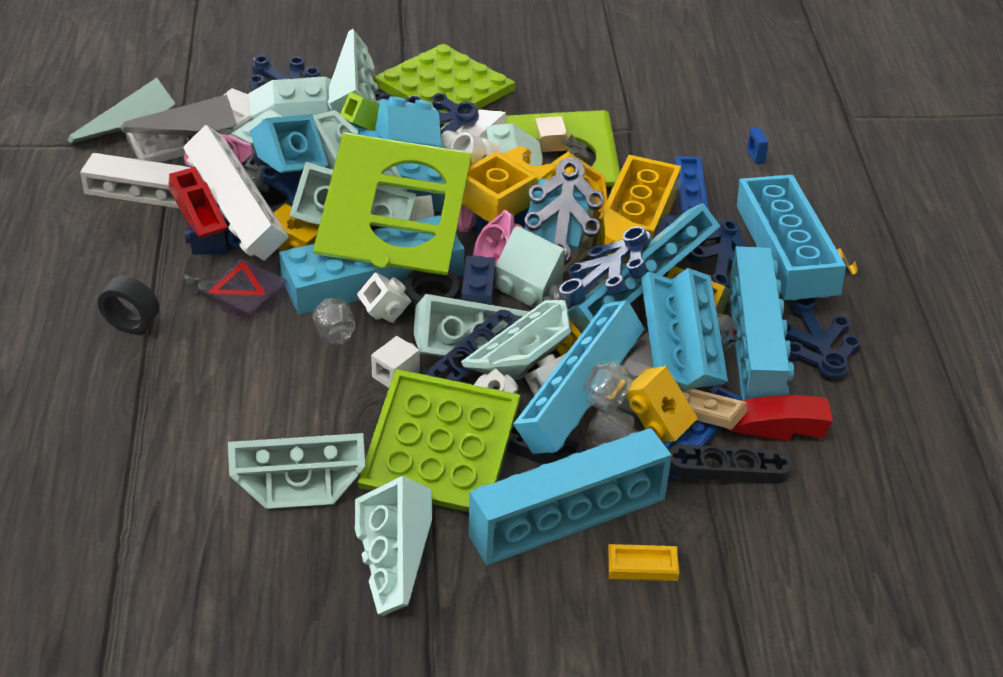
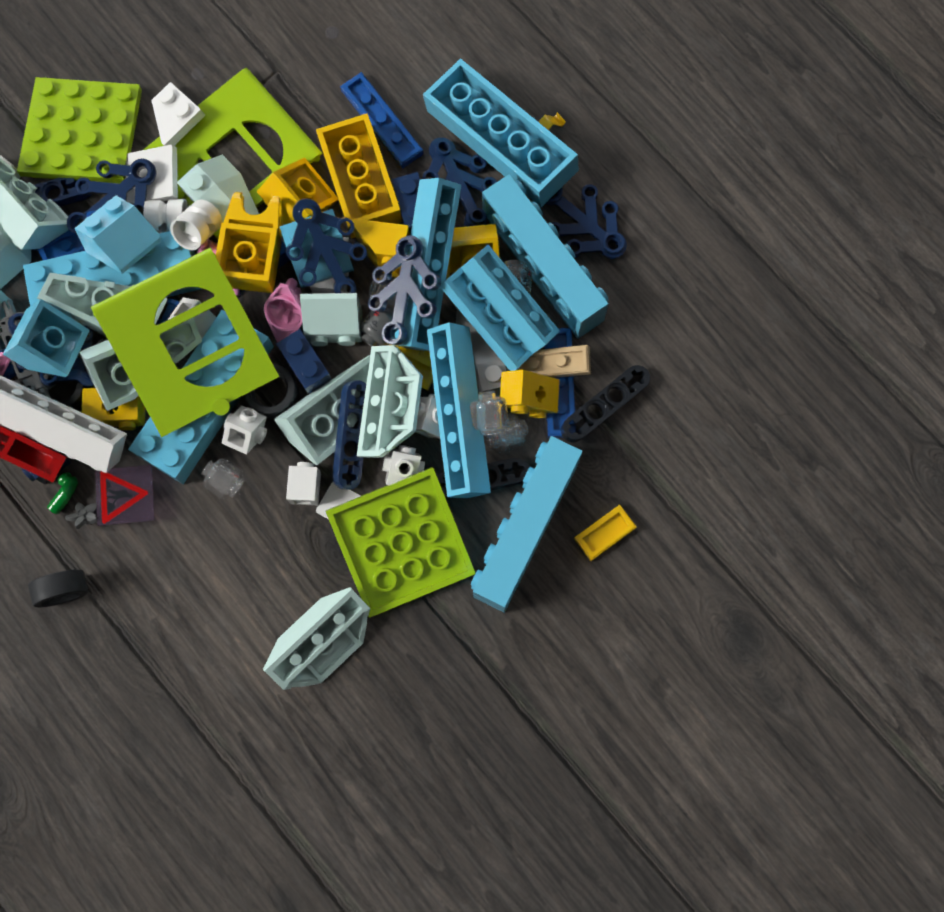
camera: 30 degrees left, 35 degrees up
lime brick [340,92,380,131] -> none
light aqua wedge [355,476,432,616] -> none
tan slope [536,116,567,152] -> none
dark grey plant [562,134,589,161] -> none
red slope [728,395,833,442] -> none
blue tile [747,127,769,164] -> none
none -> green arm [47,472,78,514]
none -> white wing [152,82,205,146]

